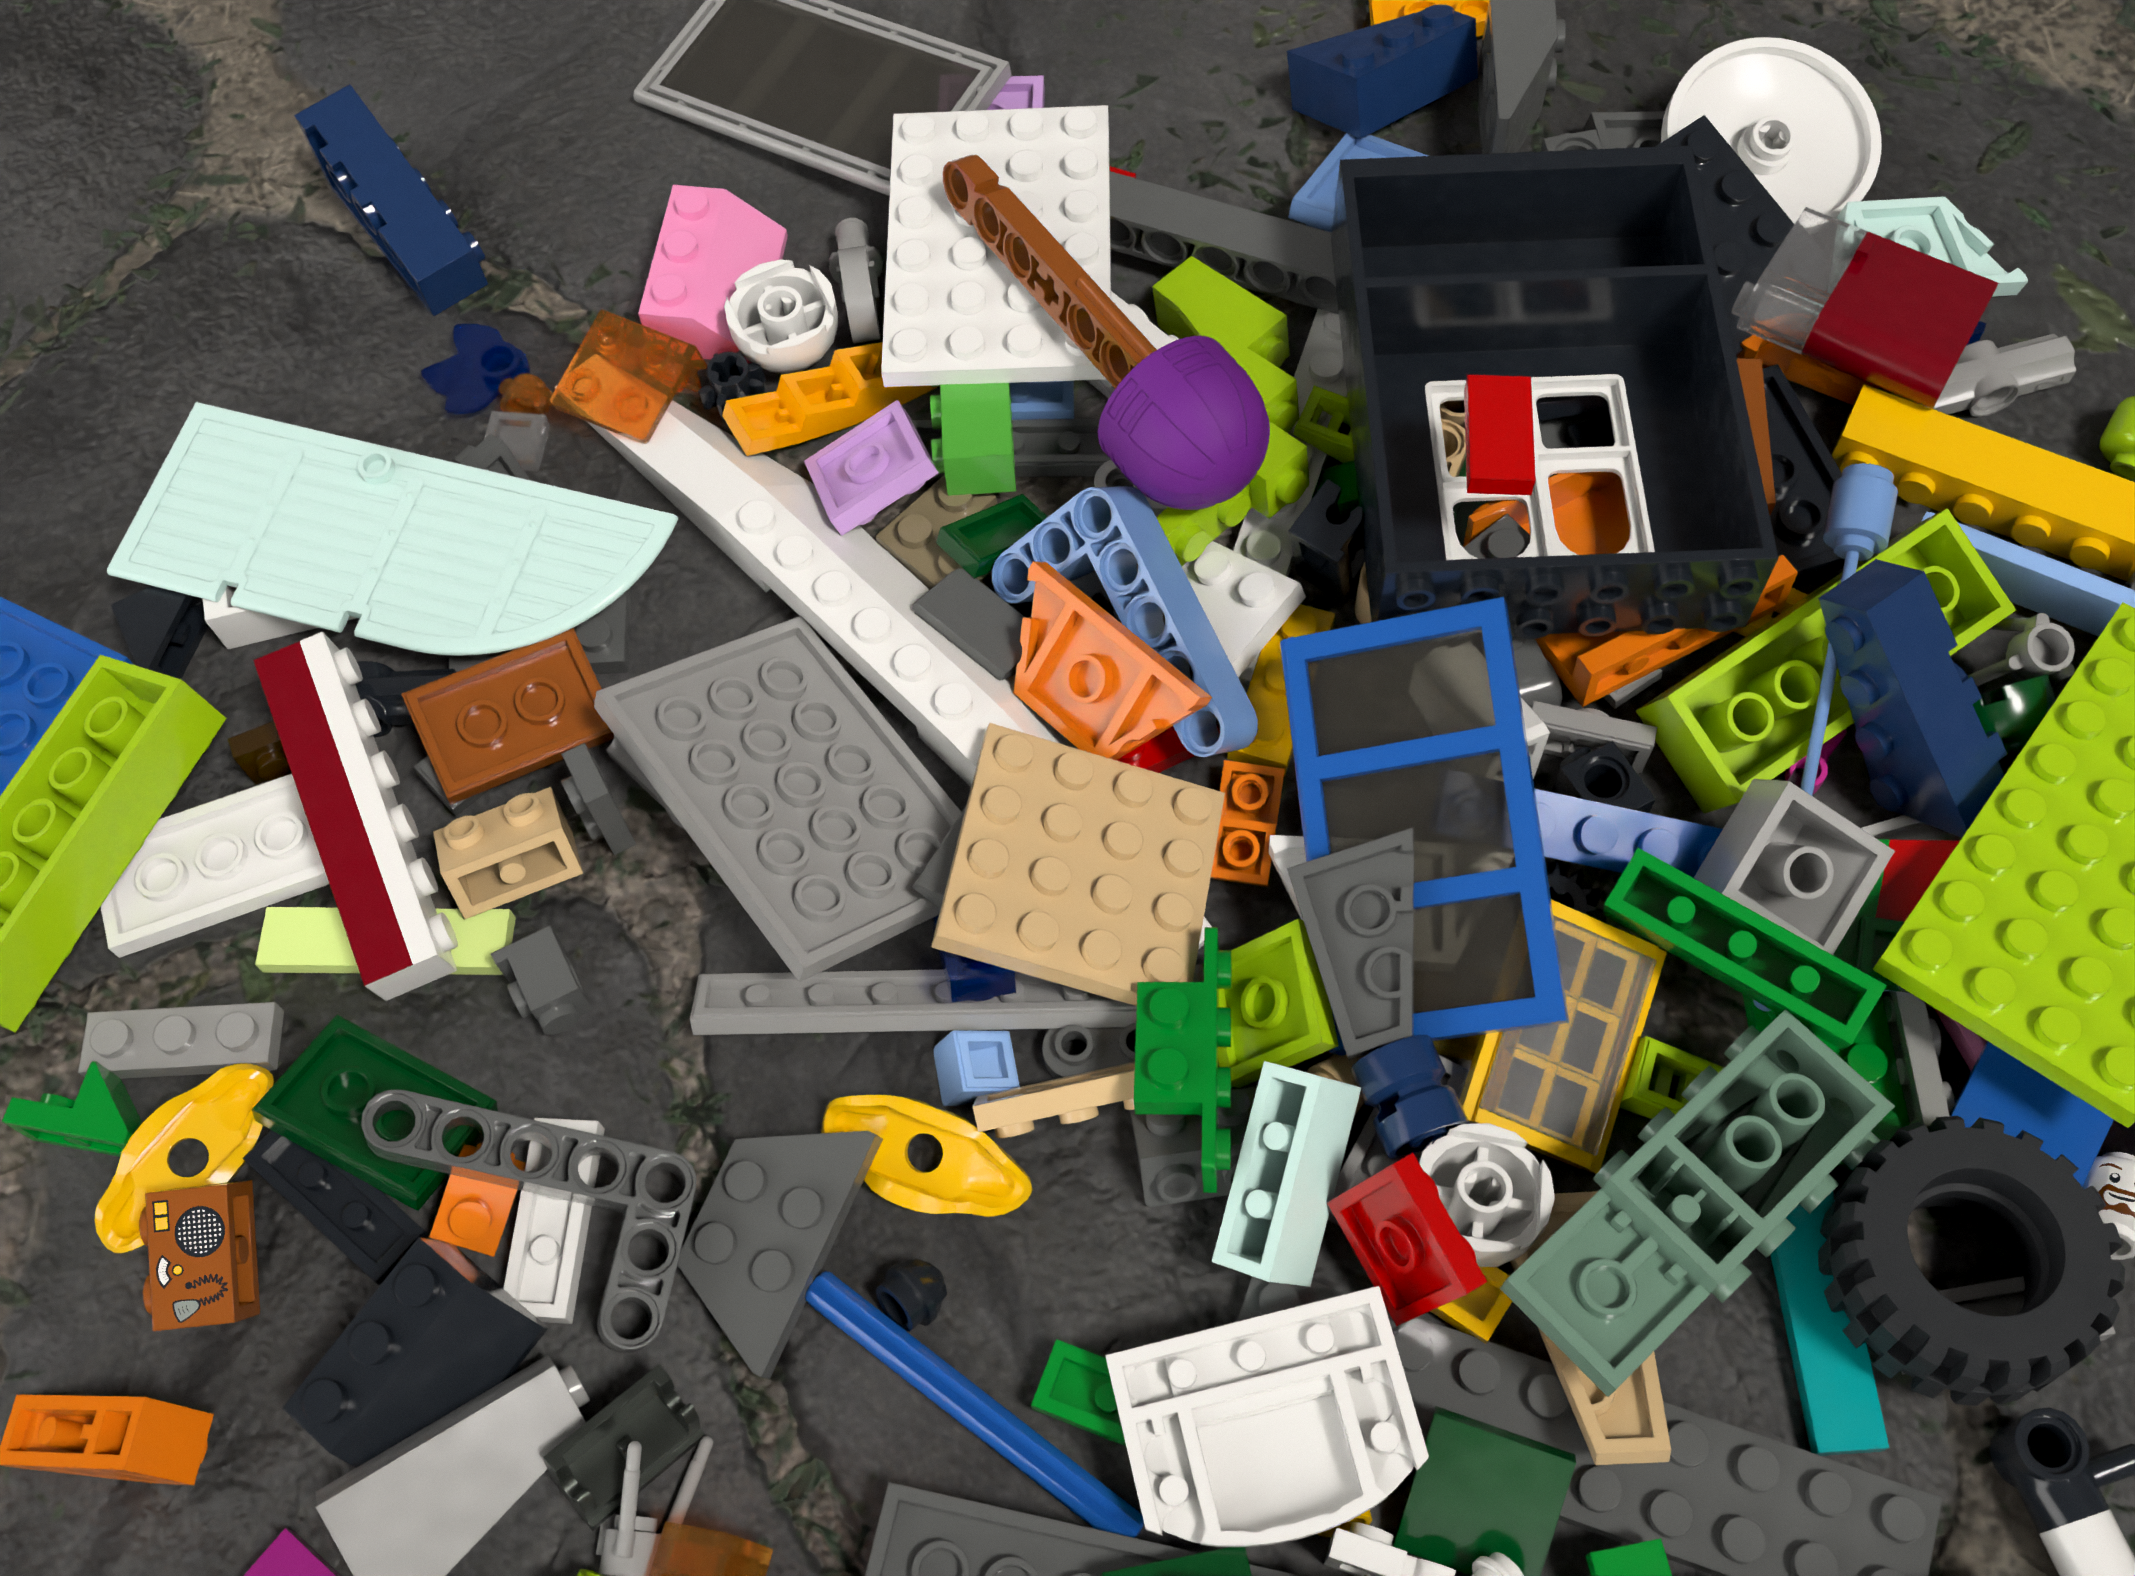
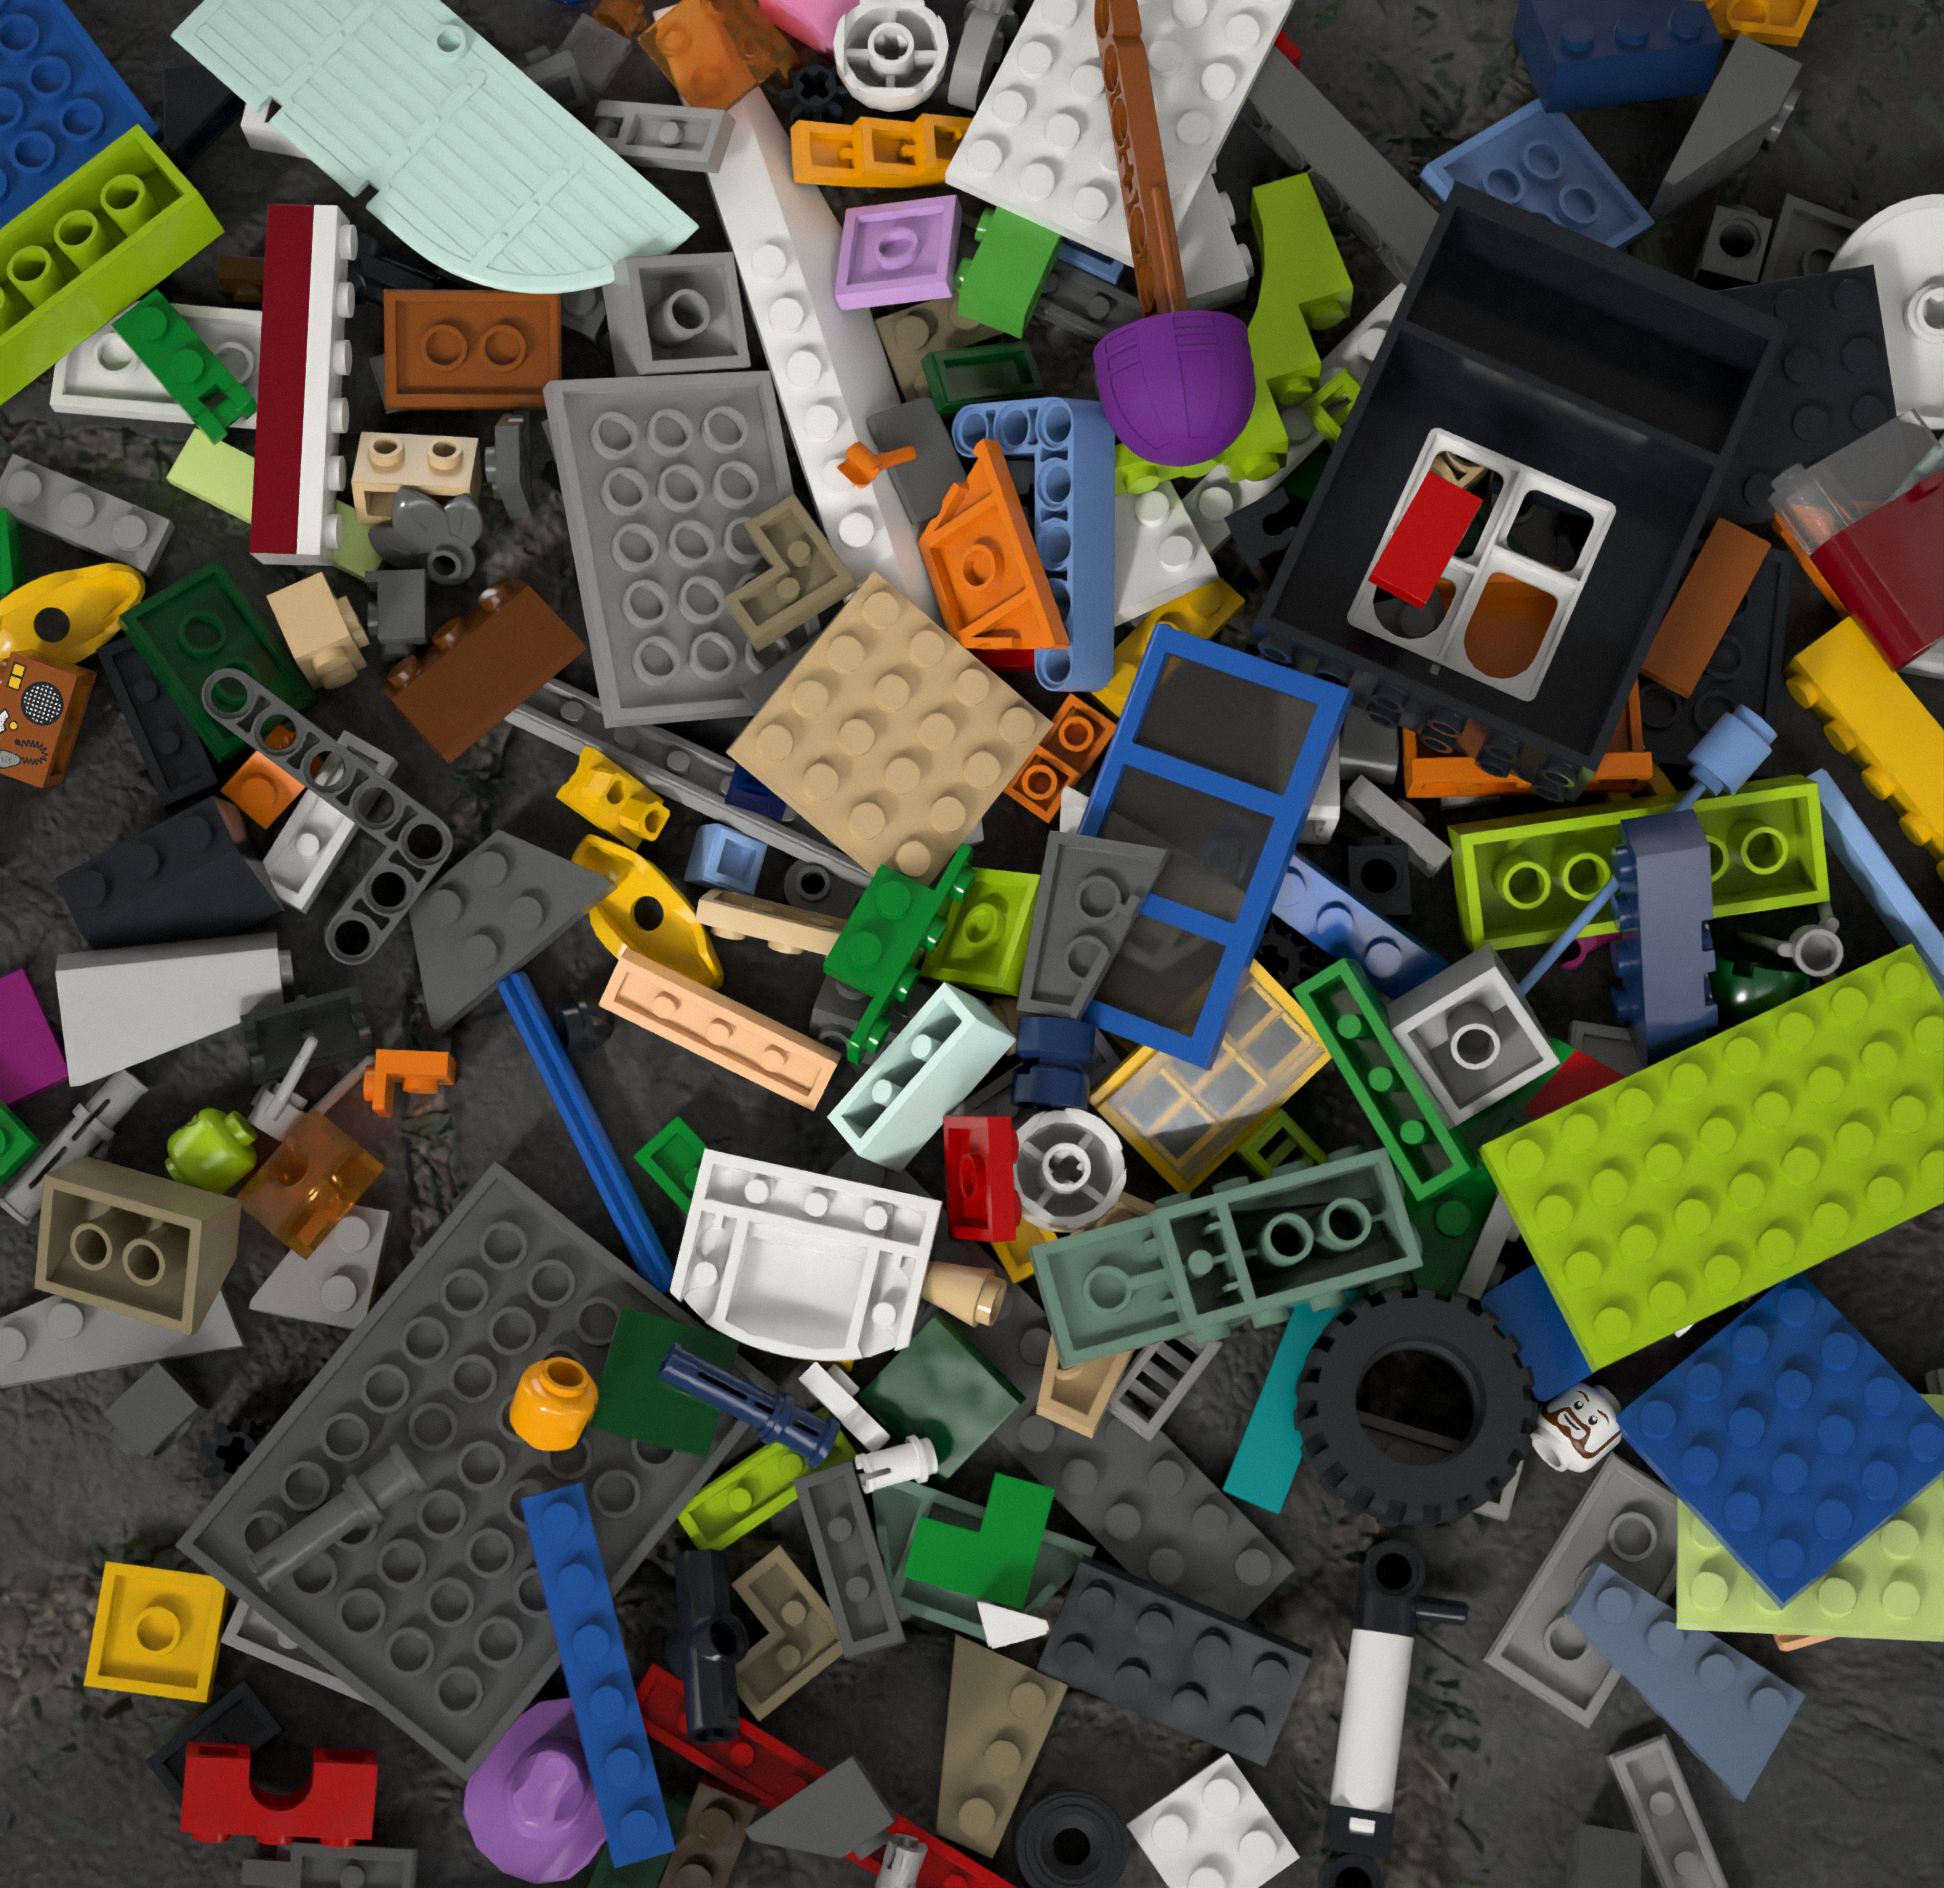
camera: 20 degrees right, 15 degrees up
none -> green plate [111,289,257,446]
none -> tan brick [266,572,370,690]
none -> orange bracket [363,1049,456,1117]
none -> dark grey plate [368,486,484,585]
none -> reddish brown slope [379,577,587,764]
none -> yellow hips [556,745,670,851]
none -> light grey plate [593,100,736,173]
none -> light nougat plate [598,947,842,1111]
none -> light grey slope [602,252,751,377]
none -> dark tan plate [723,494,858,652]
none -> orange hand [837,441,916,488]
none -> tan cone [921,1261,1007,1328]
none -> light grey slope [1107,1335,1223,1442]

